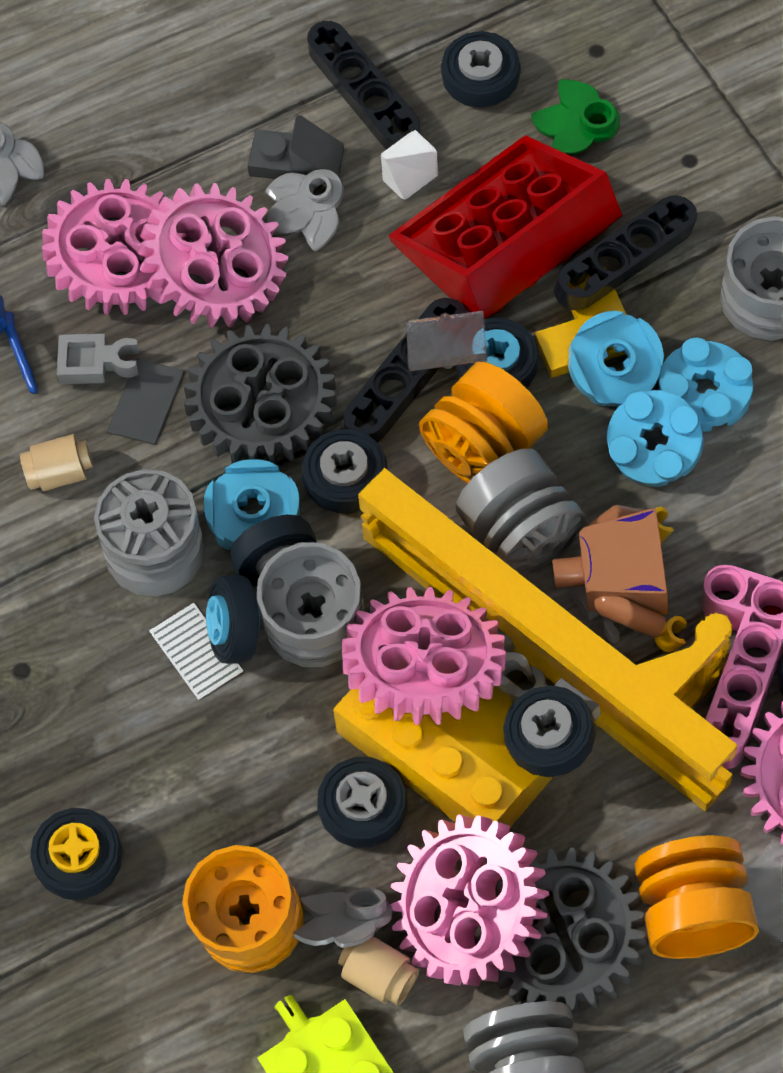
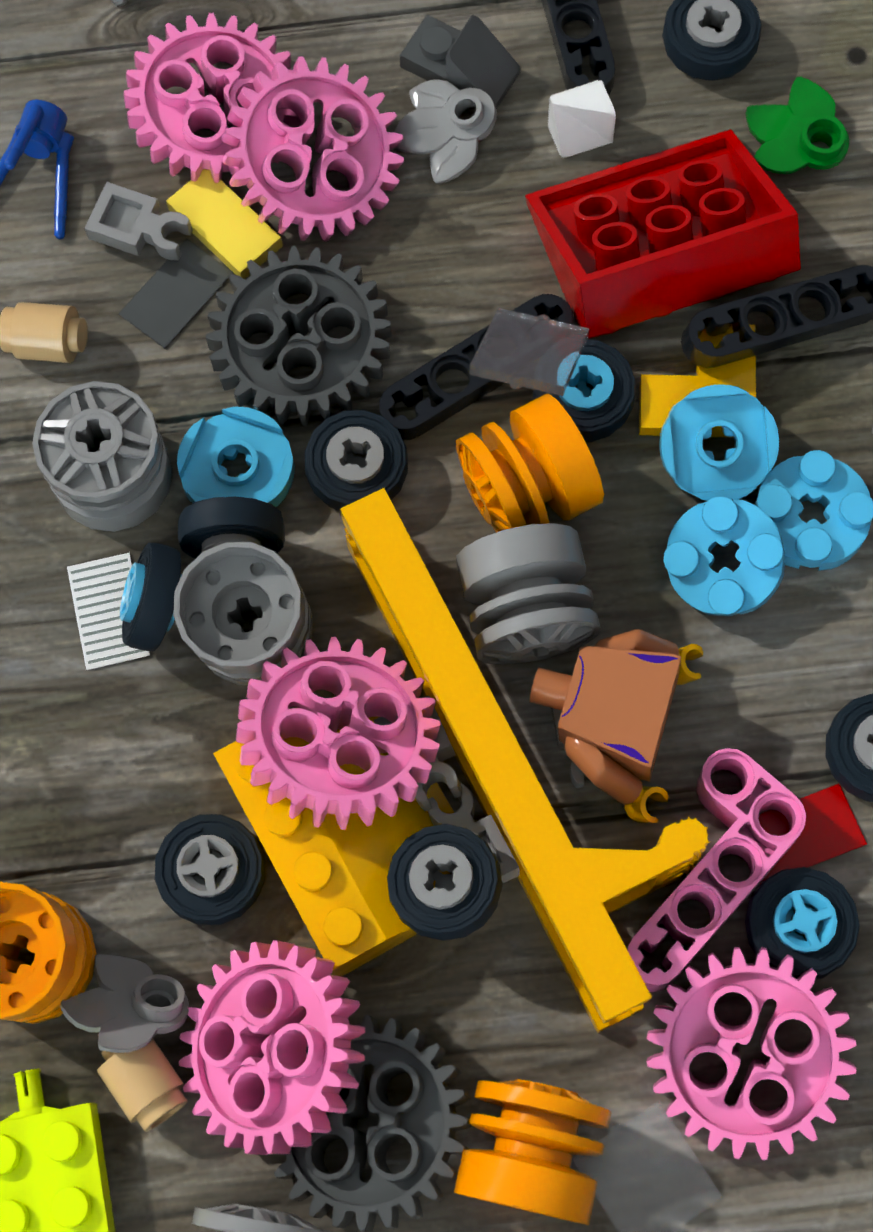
camera: 20 degrees right, 10 degrees up
none -> light yellow tile [166,169,283,279]

